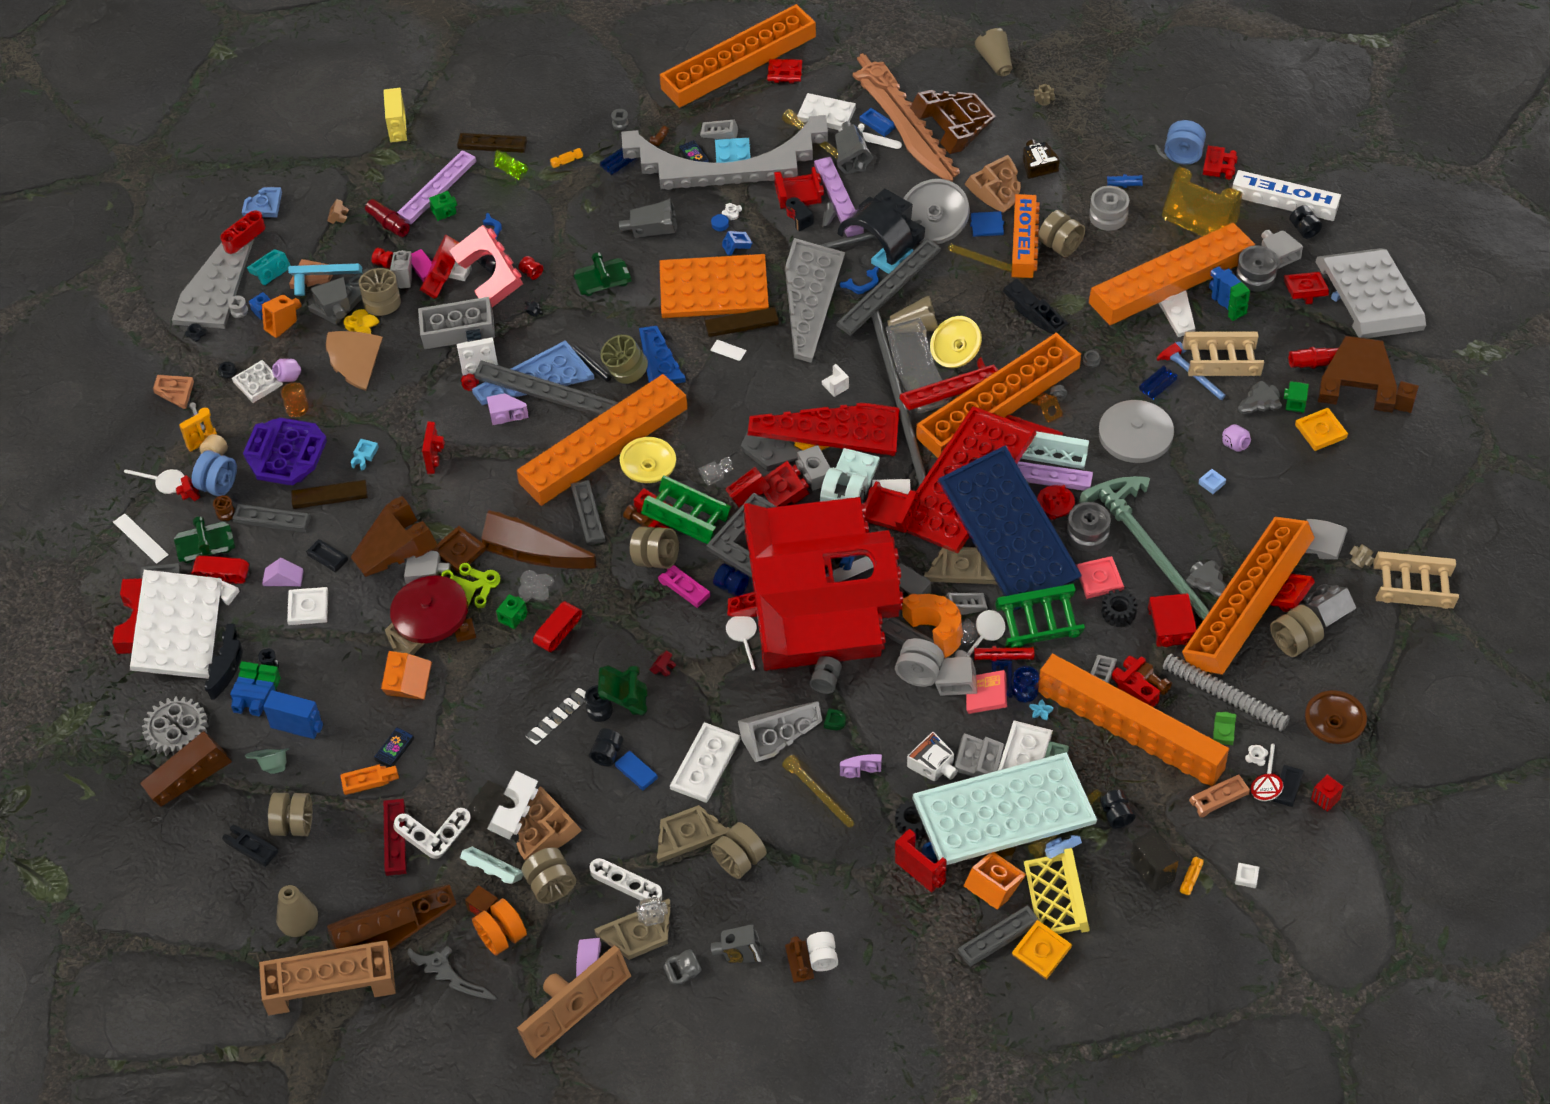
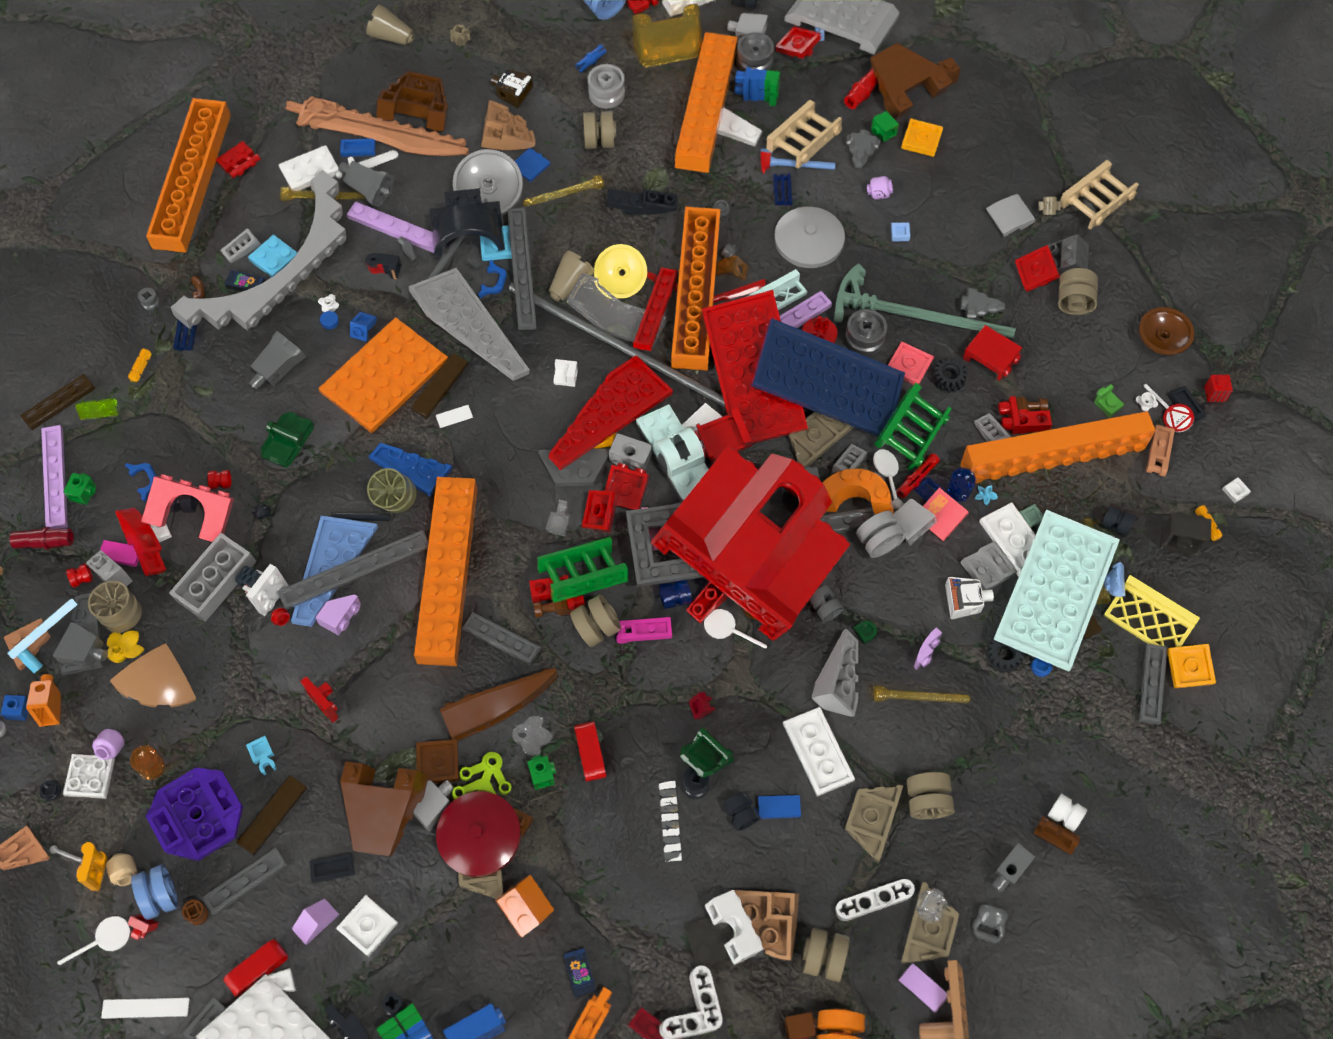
camera: 50 degrees left, 10 degrees up
dark green shield [174,517,235,563] -> none
light aqua plate [460,847,523,884] -> none
light yellow dish [620,437,676,483] -> none
red panel [774,167,824,209] -> none
red panel [895,828,947,892] -> none
orange slope [964,852,1026,910] -> none
orange brick [1012,194,1040,278] -> none
light grey piece [1163,654,1290,732] -> none
orange brick [1182,517,1315,675] -> none

